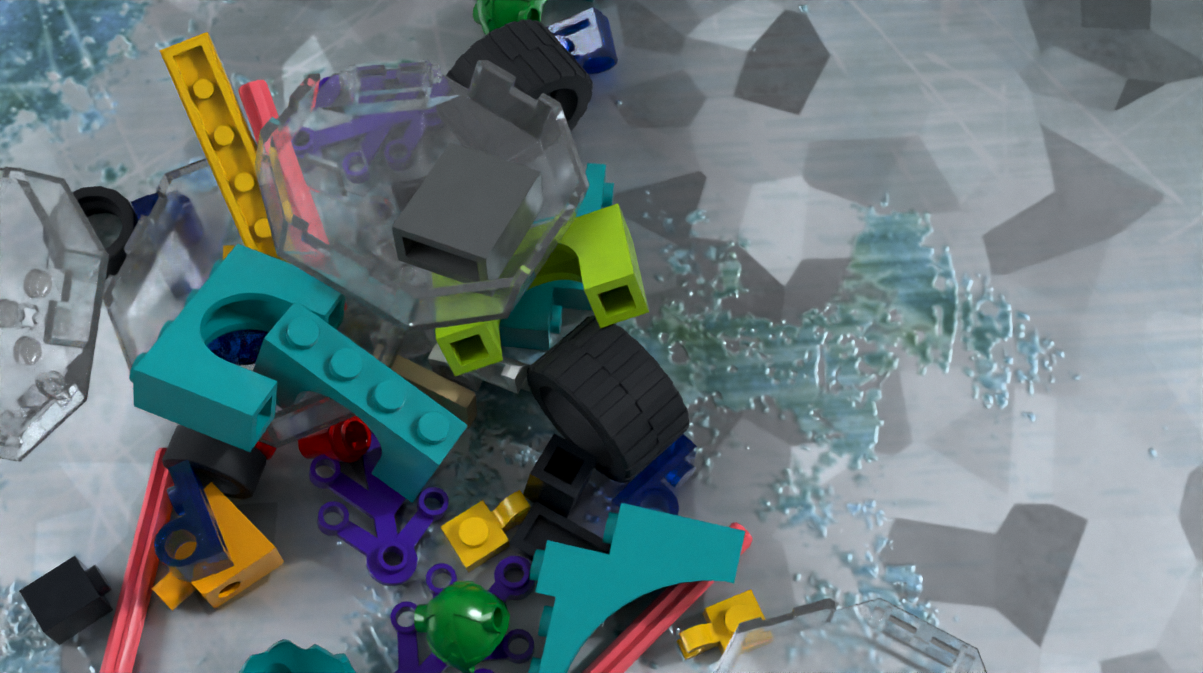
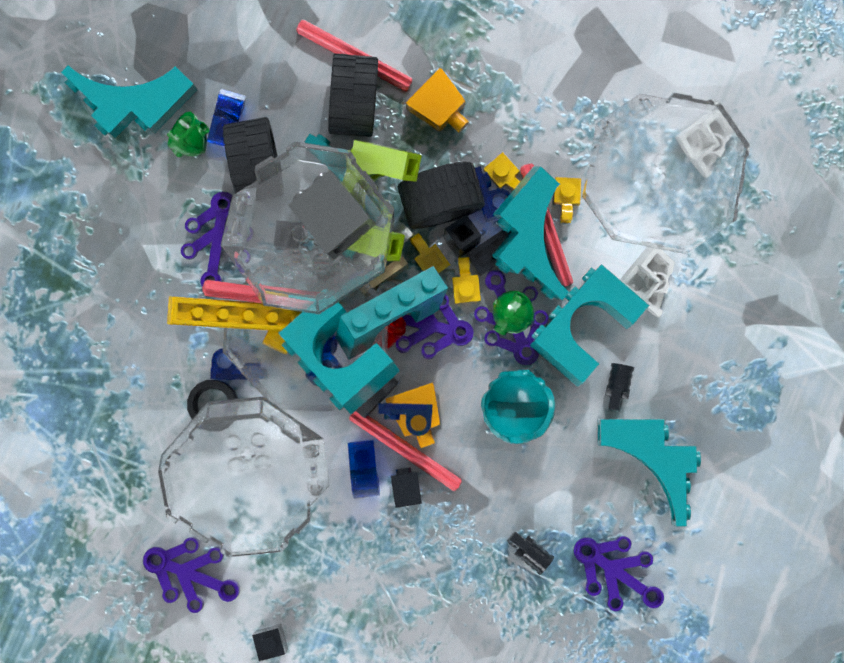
camera: 60 degrees left, 20 degrees up
none -> coral axle [296,20,412,91]
none -> black tyre [328,54,378,137]
none -> clear blue plate [347,440,380,499]
none -> light orange torso [406,68,469,133]
none -> yellow plate [410,233,450,274]
none -> yellow plate [483,152,521,191]

